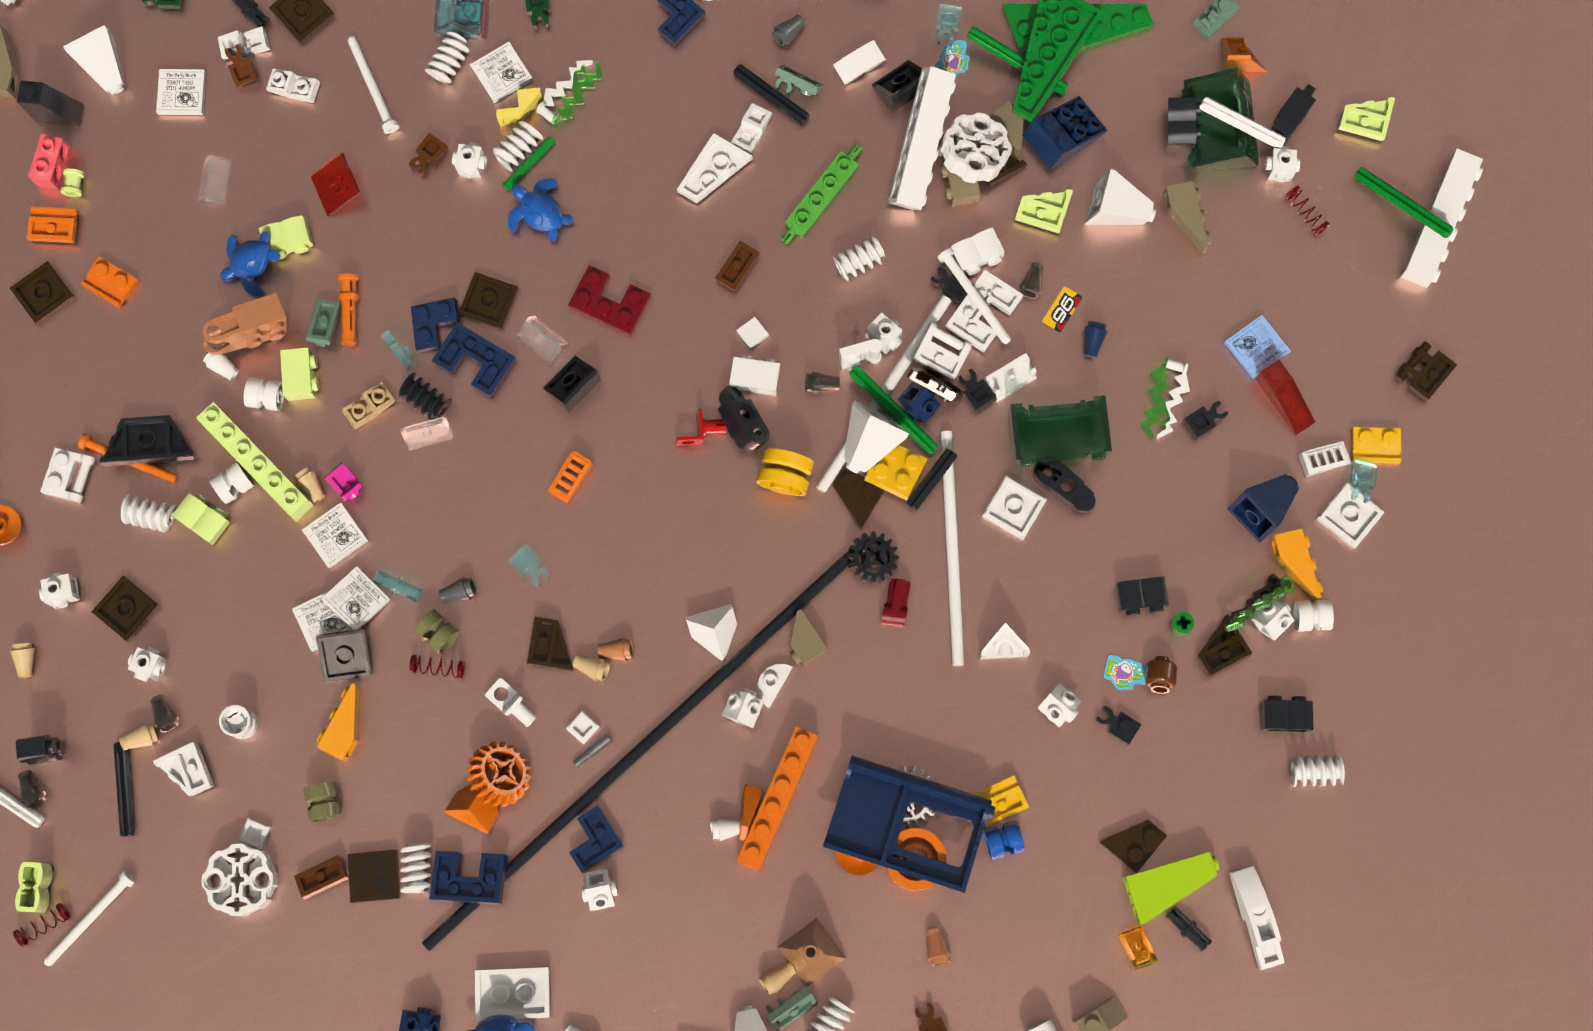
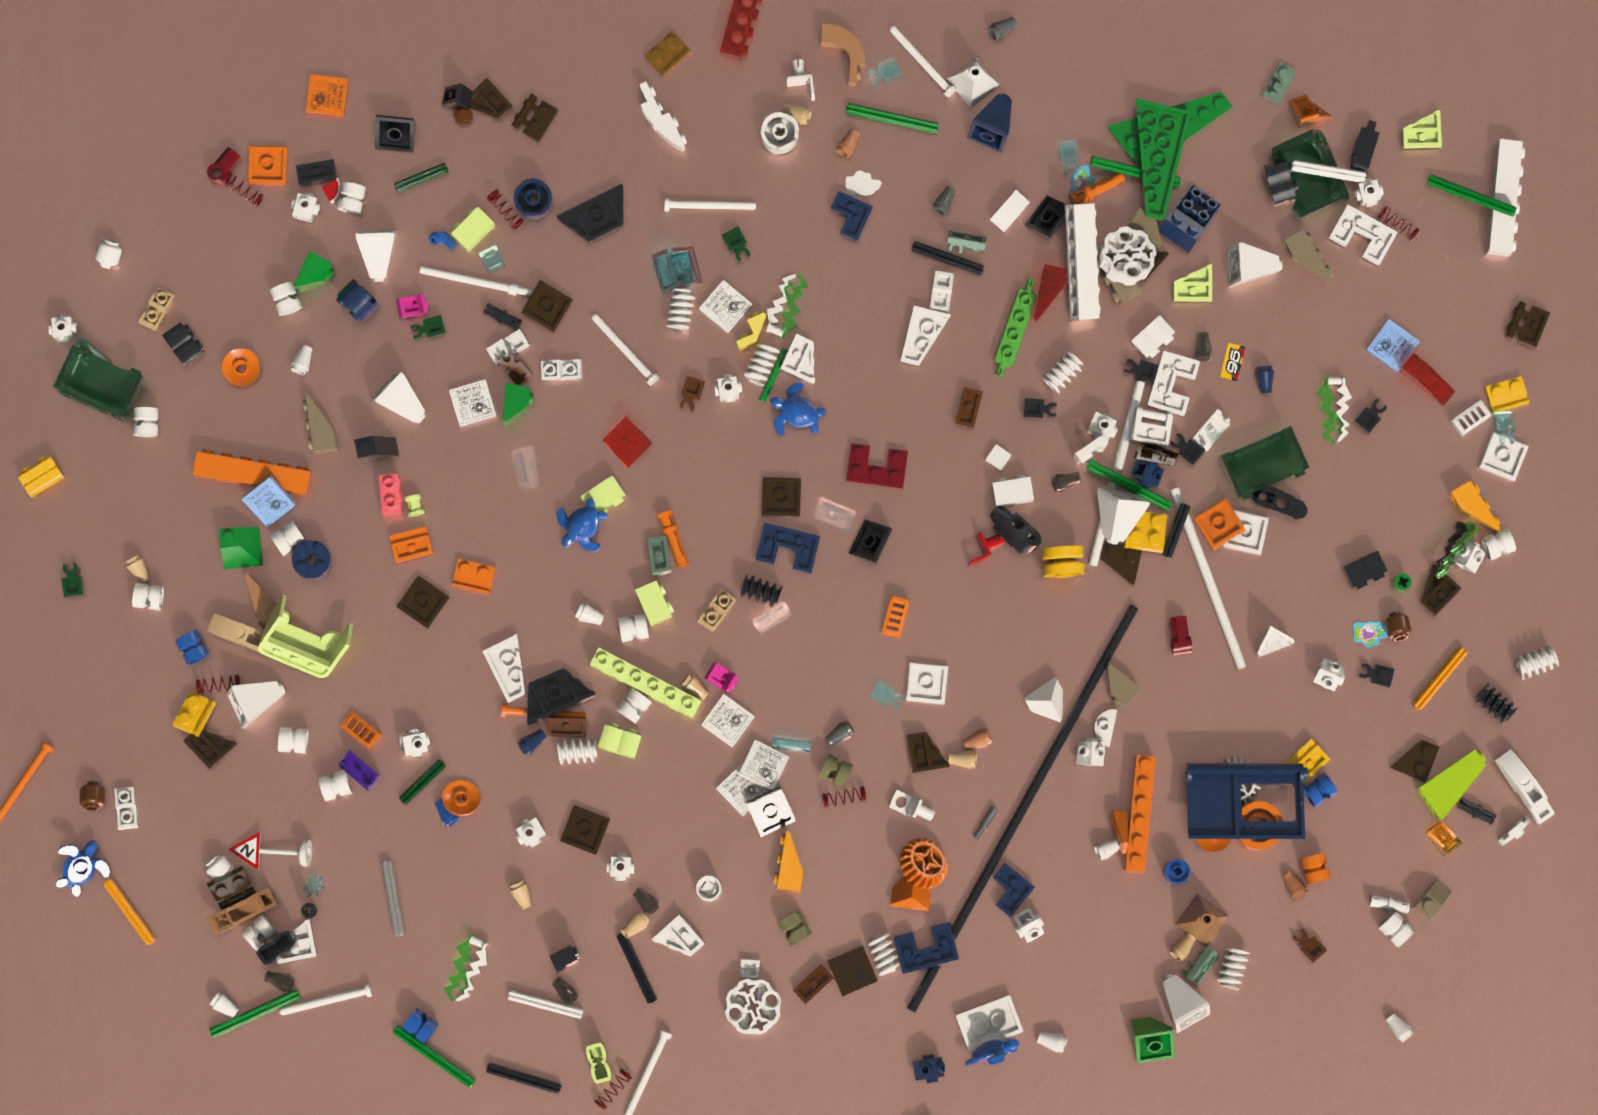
camera: 30 degrees left, 5 degrees up
white plate [40,448,96,503] -> none
nougat brick [202,293,287,355] -> none
clear light blue plate [381,330,415,370] -> none
dark blue plate [411,297,460,353] -> none
white tile [566,711,600,745] -> none
black gear [846,531,899,584] -> none
white bar [937,248,1011,344] -> none
dark blue slope [1227,474,1299,543] -> none
black brick [1261,695,1314,732] -> none
none -> white wing [482,634,526,703]
none -> green slope [502,383,534,426]
none -> dark blue cone [517,729,547,755]
none -> reddish brown plate [547,716,586,738]
none -> white wing [780,334,815,384]
none -> white tile [906,662,948,705]
none -> black plate [1023,398,1057,419]
none -> clear red slope [1033,264,1068,323]
none -> orange pin [1068,173,1125,204]
none -> blue wheel [1163,859,1190,885]
none -> orange tile [1193,498,1246,550]
none -> orange wheel [1300,853,1331,885]
none -> white plate [1329,205,1398,266]
none -> white pin [1369,894,1410,914]
none -> light orange axle [1413,647,1467,710]
none -> black piece [1476,682,1518,724]
none -> white plate [1498,815,1531,846]

